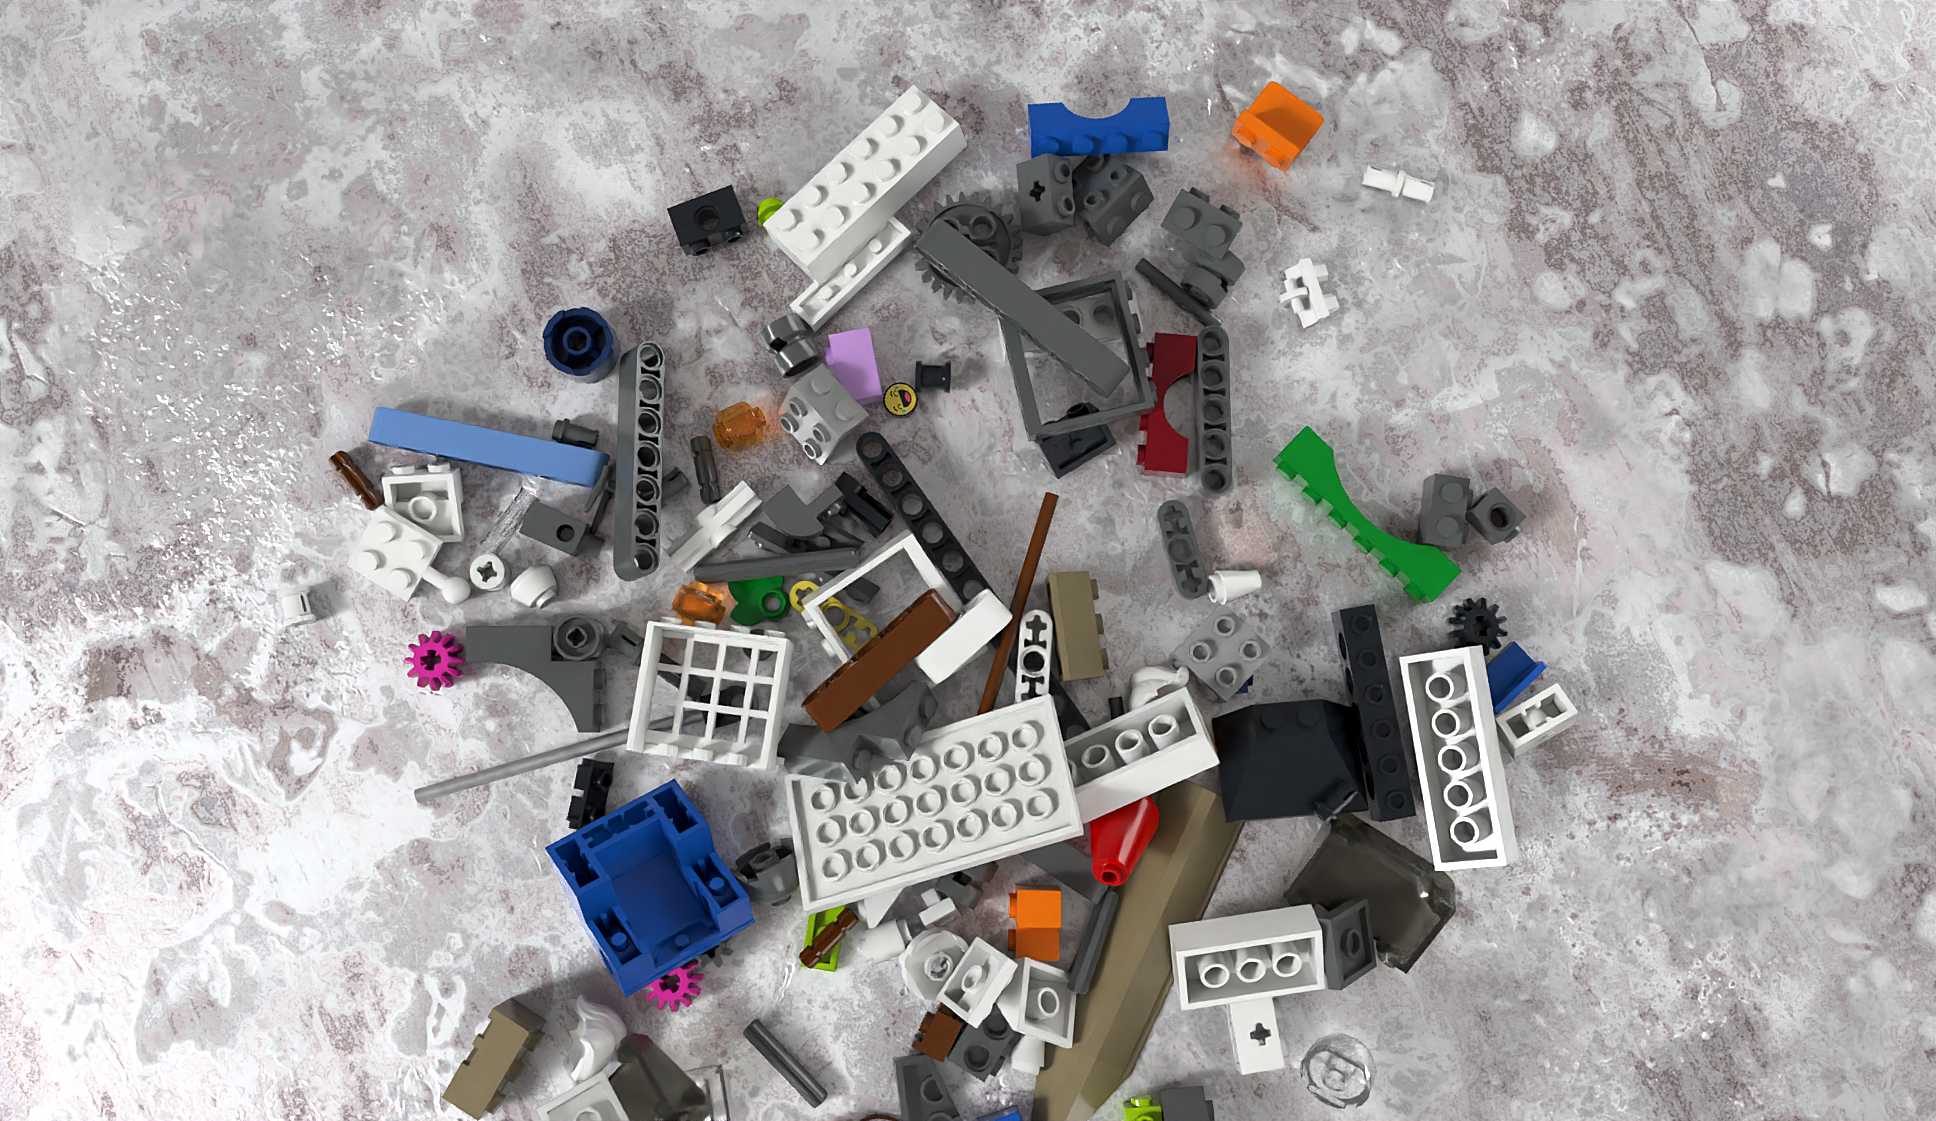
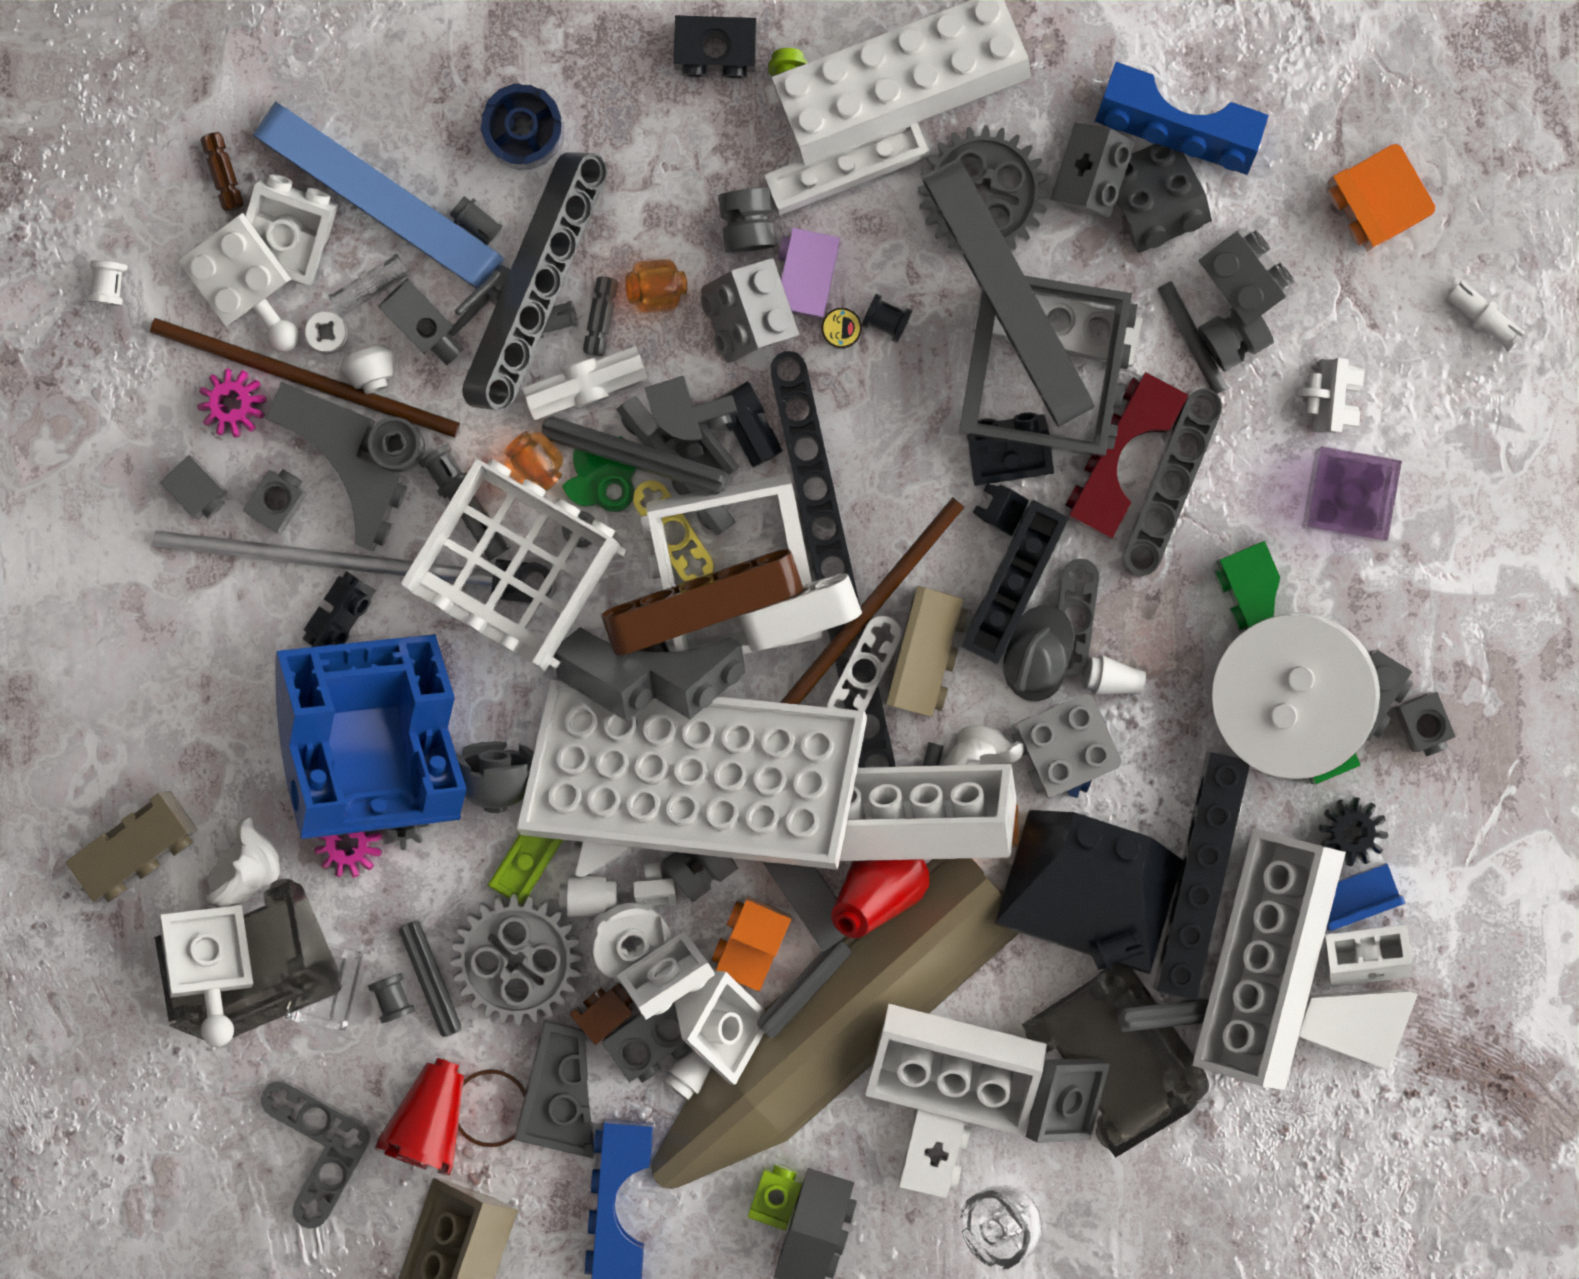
camera: 25 degrees right, 5 degrees up
reddish brown axle [799,907,859,969] -> none
none -> reddish brown piece [150,318,460,438]
none -> dark grey brick [160,455,228,519]
none -> dark grey brick [242,469,307,534]
none -> dark grey bush [368,973,415,1024]
none -> light grey gear [450,893,582,1026]
none -> black brick [960,500,1070,665]
none -> black tile [973,484,1029,536]
none -> dark grey piece [1003,605,1075,702]
none -> dark grey axle [1115,999,1209,1032]
none -> white brick [1212,613,1380,779]
none -> white slope [1298,989,1418,1071]
none -> clear purple brick [1302,446,1402,543]

